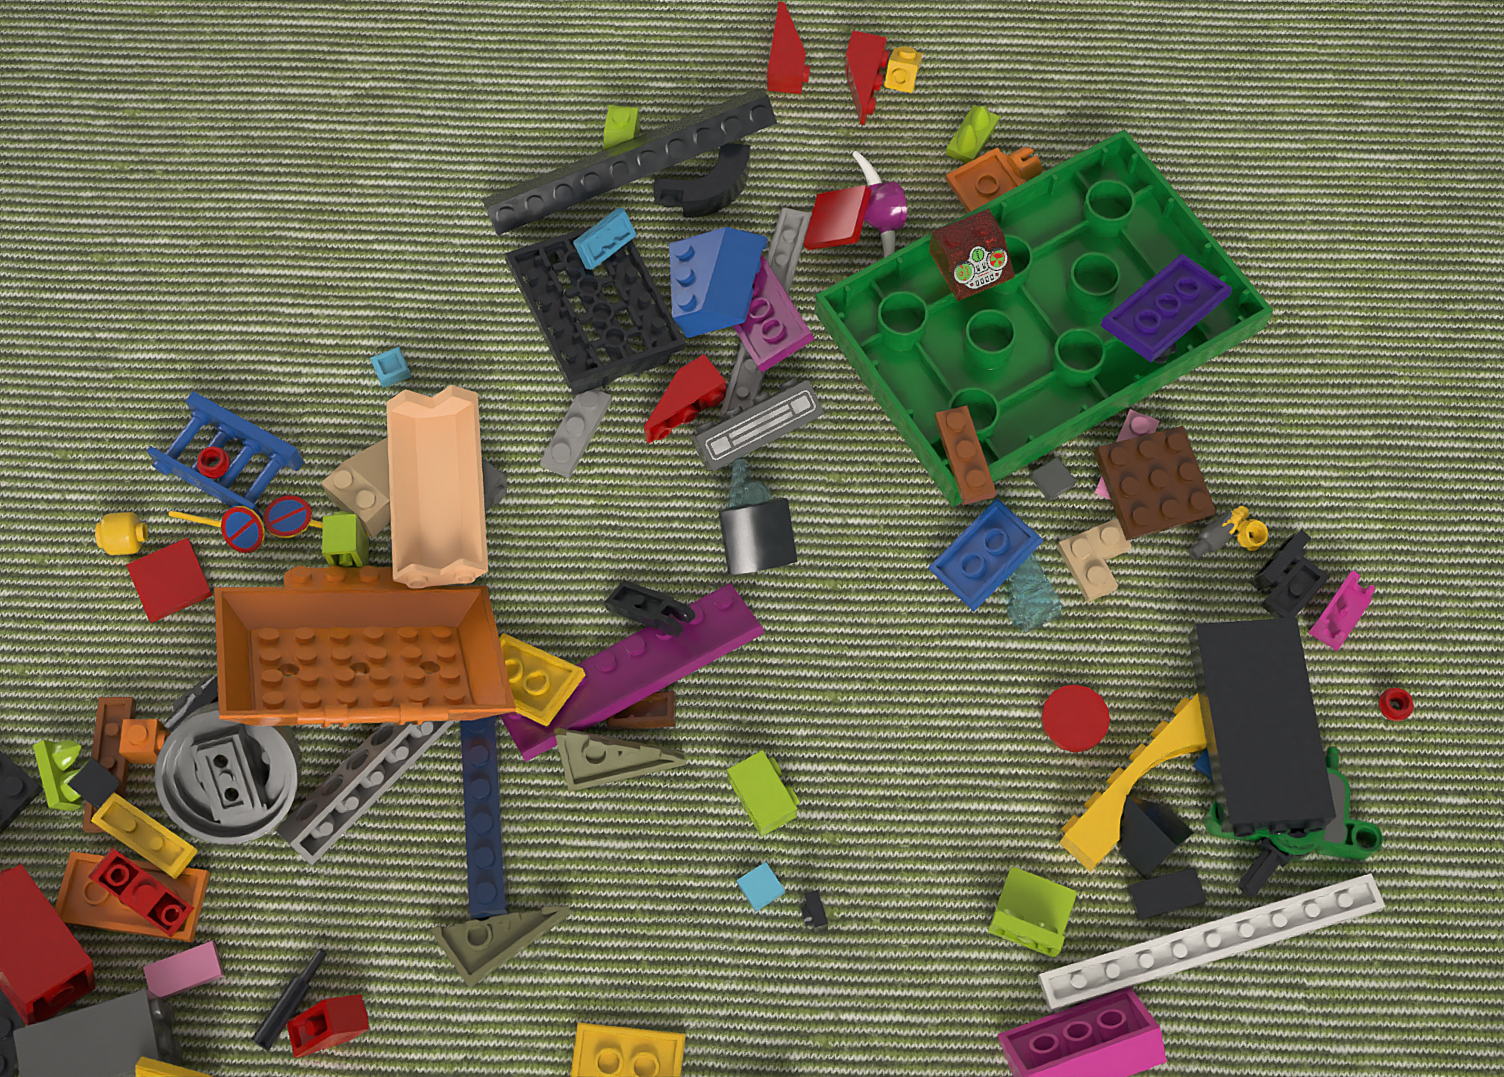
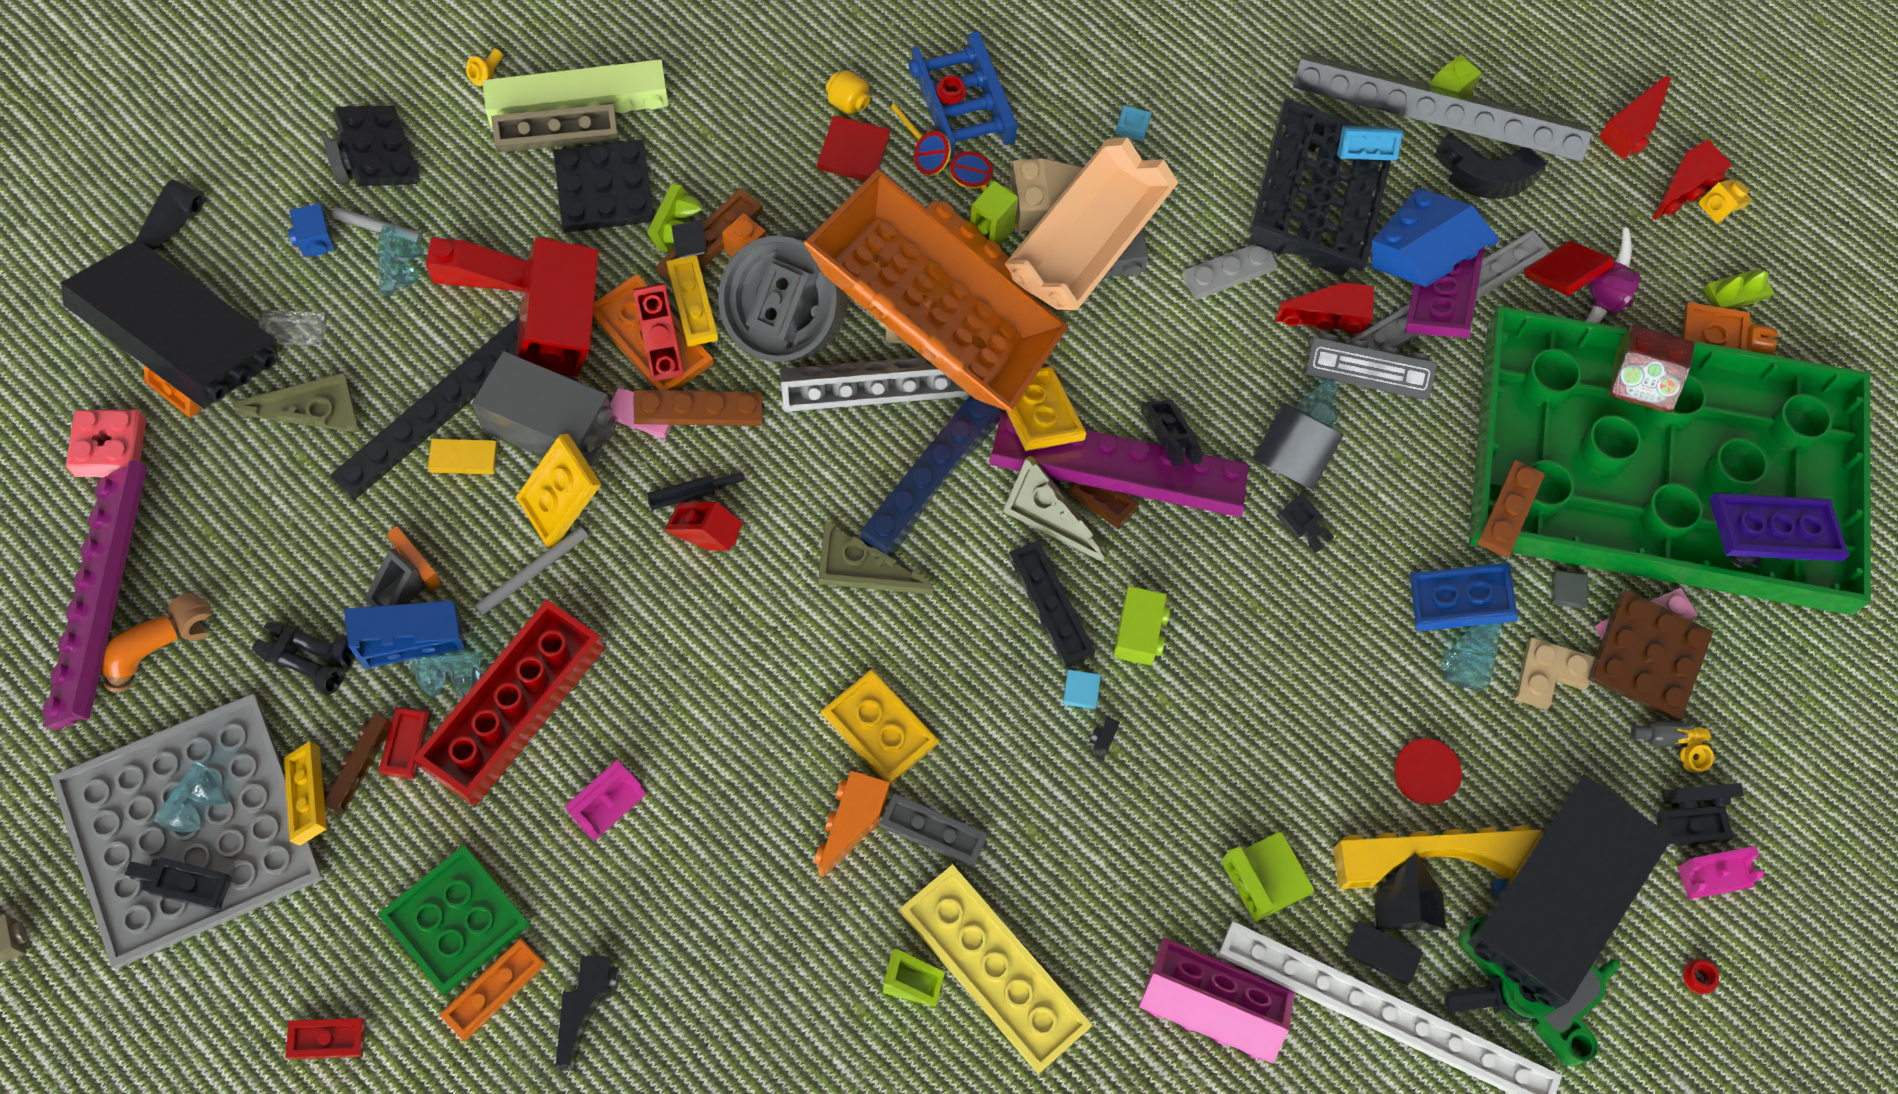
camera: 35 degrees right, 0 degrees up
none -> dark orange plate [633,390,763,426]
none -> black plate [1008,540,1095,669]
none -> black plate [1276,493,1334,553]

